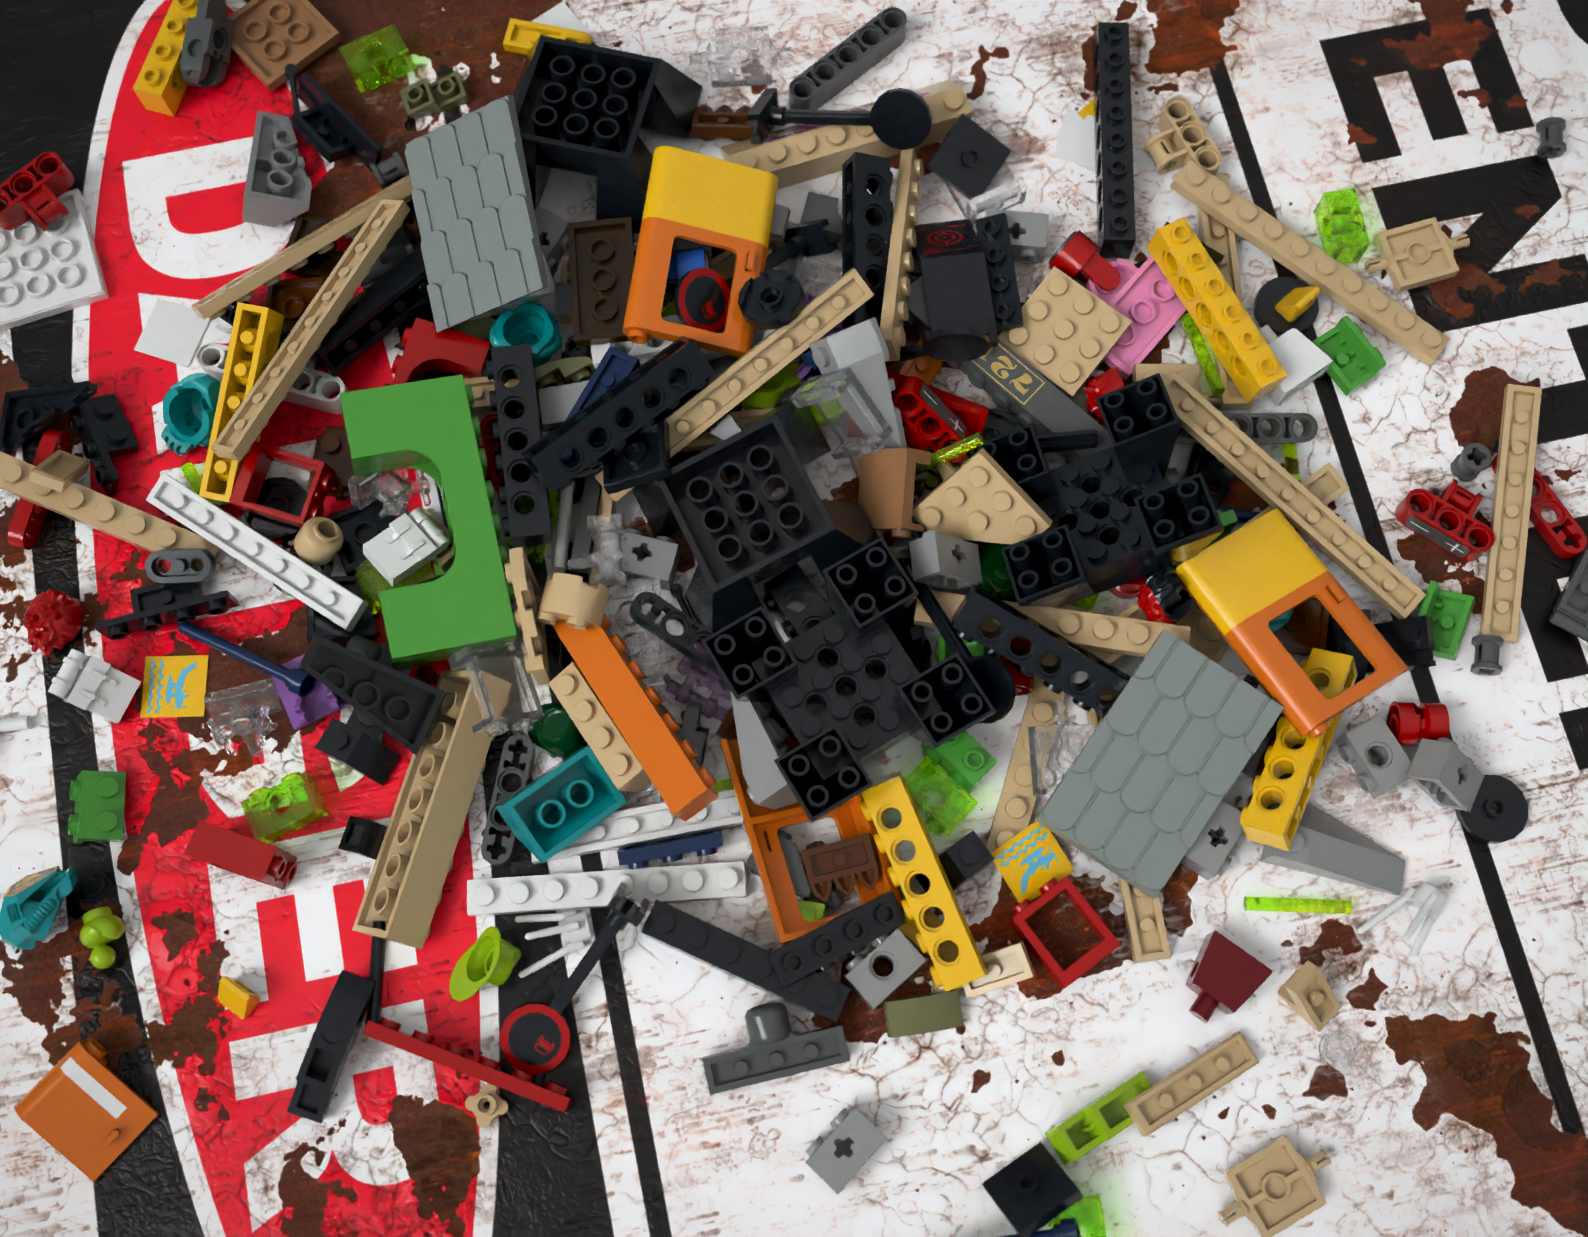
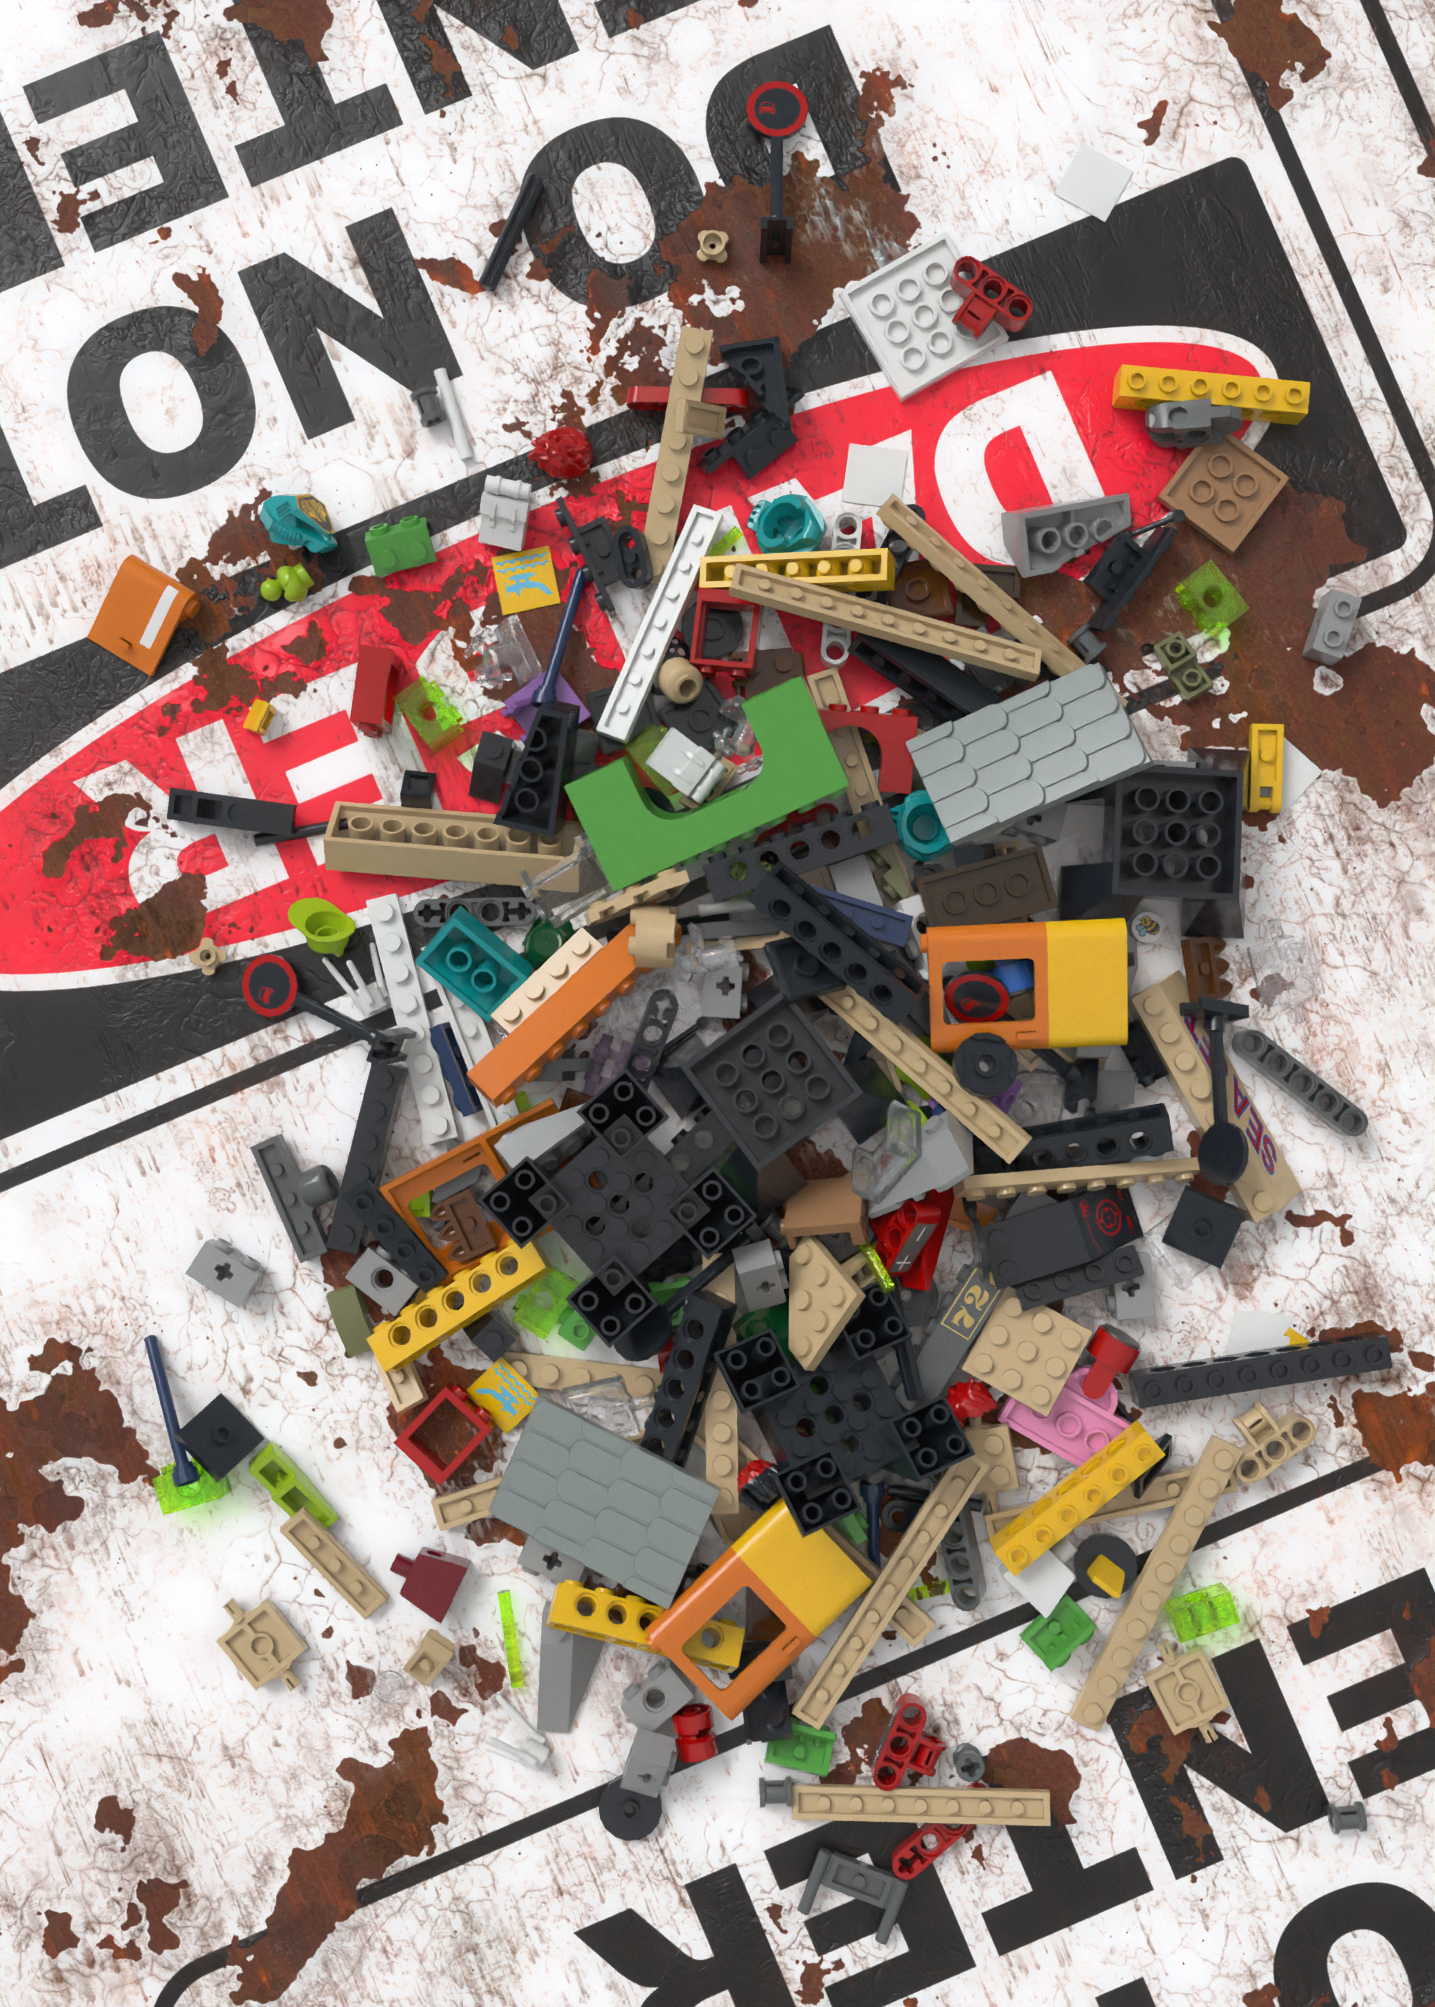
camera: 75 degrees right, 15 degrees up
red plate [363,1017,573,1113] -> none
clear neon green bar [1181,313,1225,396] -> none
none -> black hinge [1120,1019,1169,1088]

